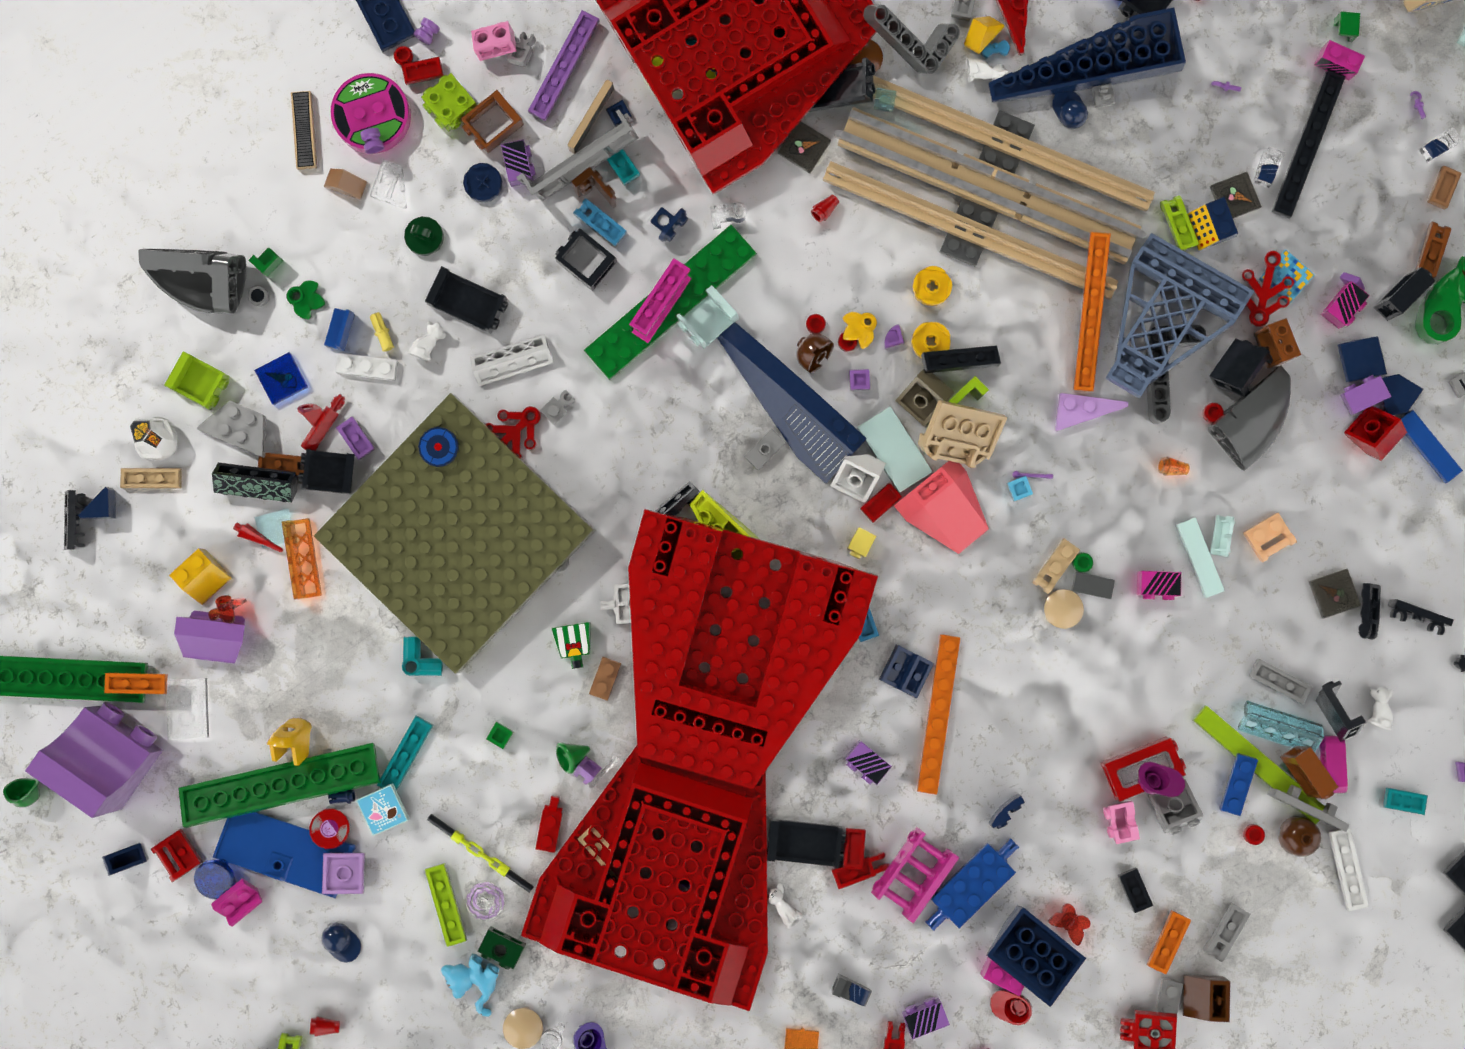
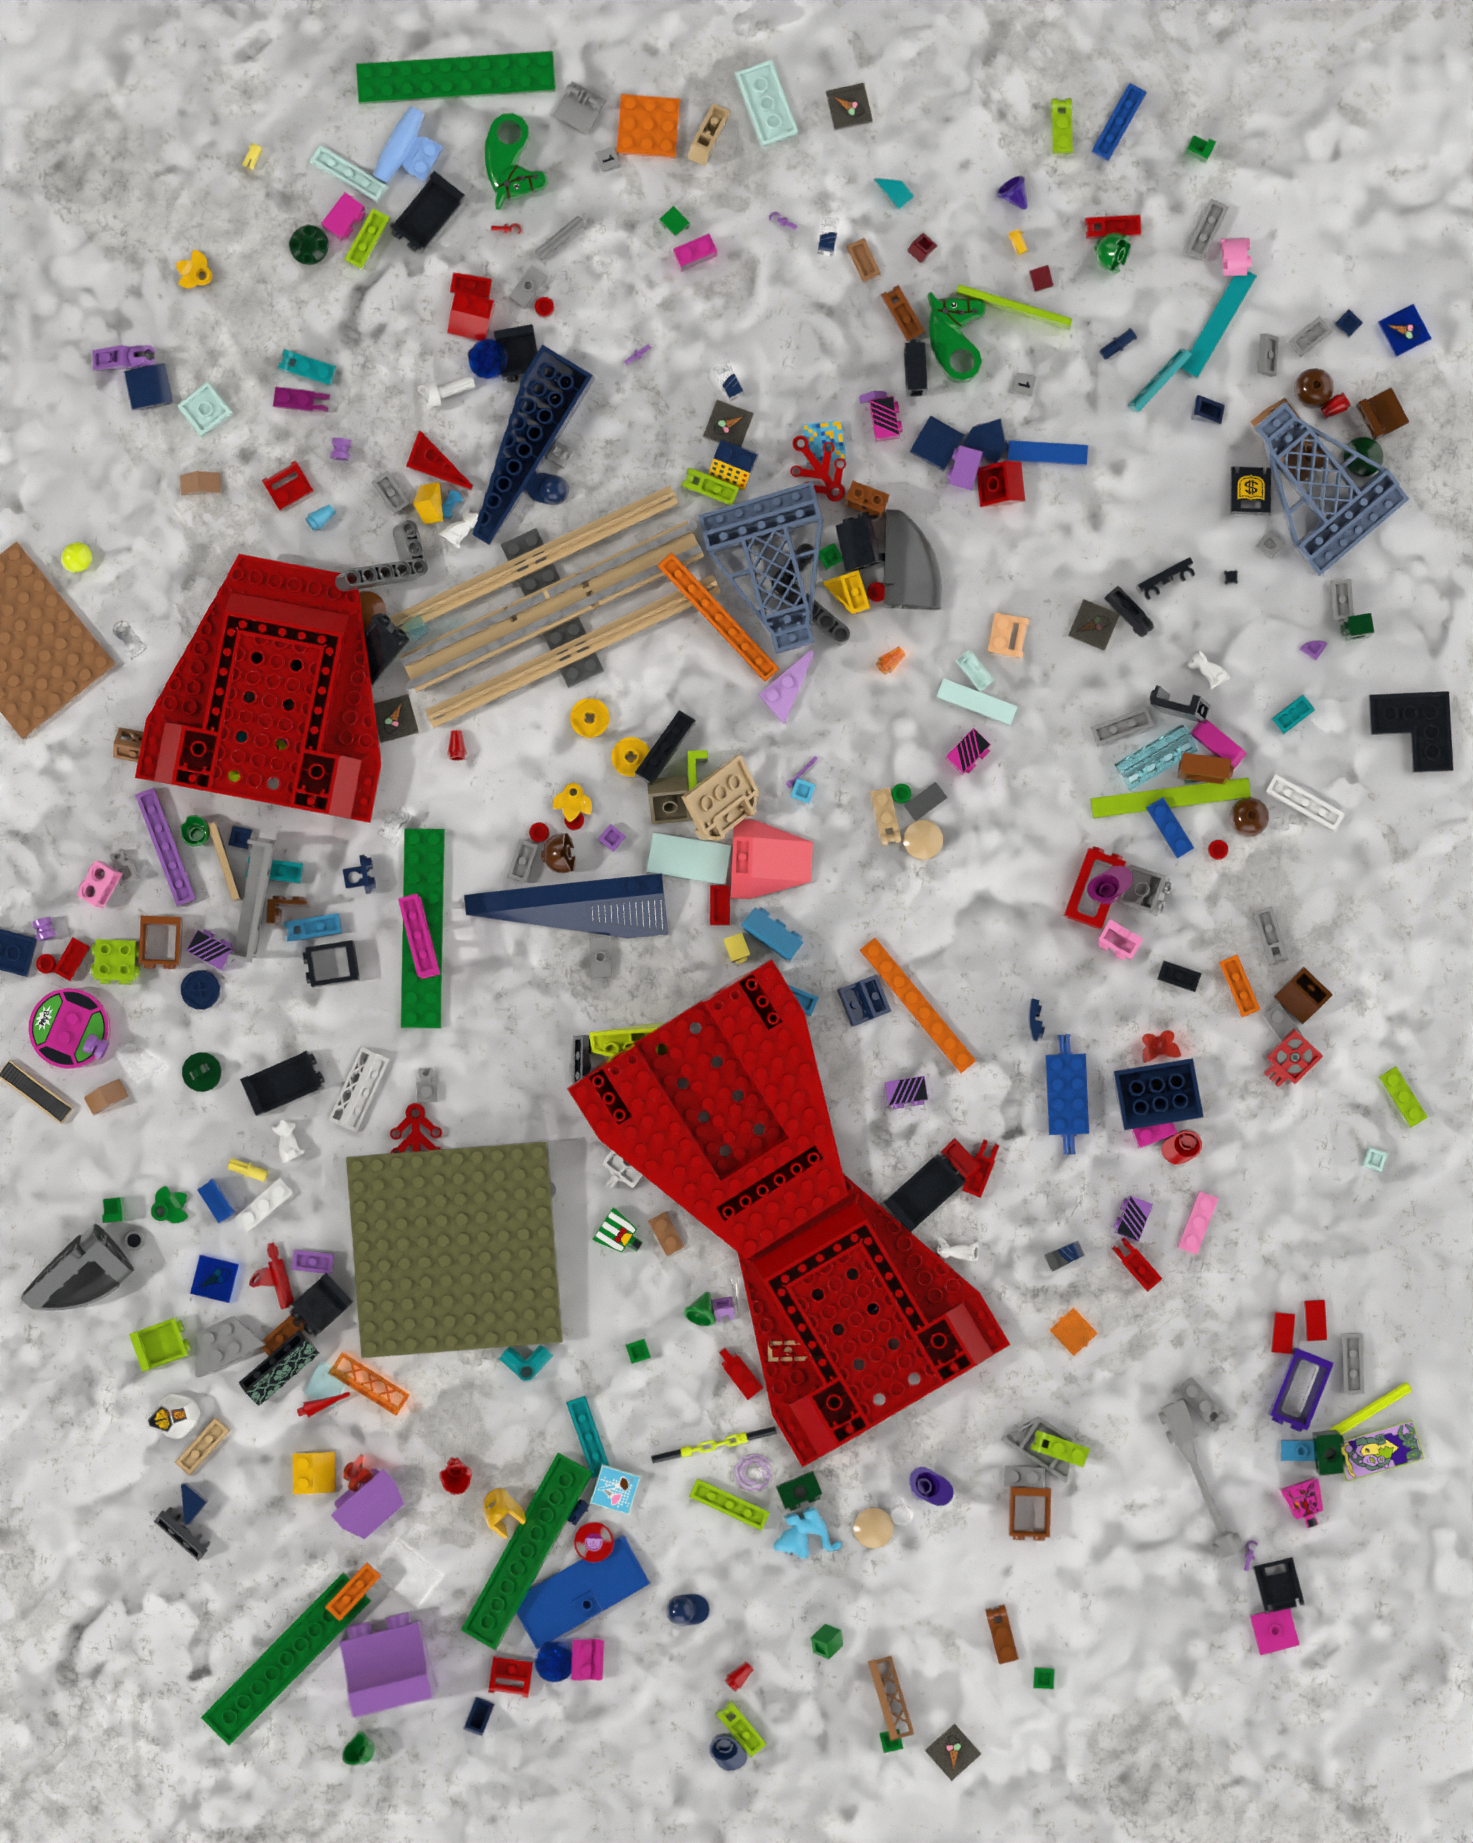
camera: 45 degrees left, 0 degrees up
lavender tile [322,853,365,894] -> none
tile [418,427,459,467] -> none
light aqua panel [676,285,739,349] -> none
white slope [830,454,886,503] -> none
dark pink fence [871,827,959,924] -> none
medium lavender tile [884,324,904,349] -> none
light grey hinge [1267,785,1350,832] -> none
black tile [1271,70,1346,219] -> none
none -> green hair [181,815,210,847]
none -> red hair [439,1457,472,1495]
none -> light grey plate [507,839,538,883]
none -> dark azure slope [741,907,804,963]
none -> green plate [819,543,843,570]
none -> yellow wing [823,570,871,614]

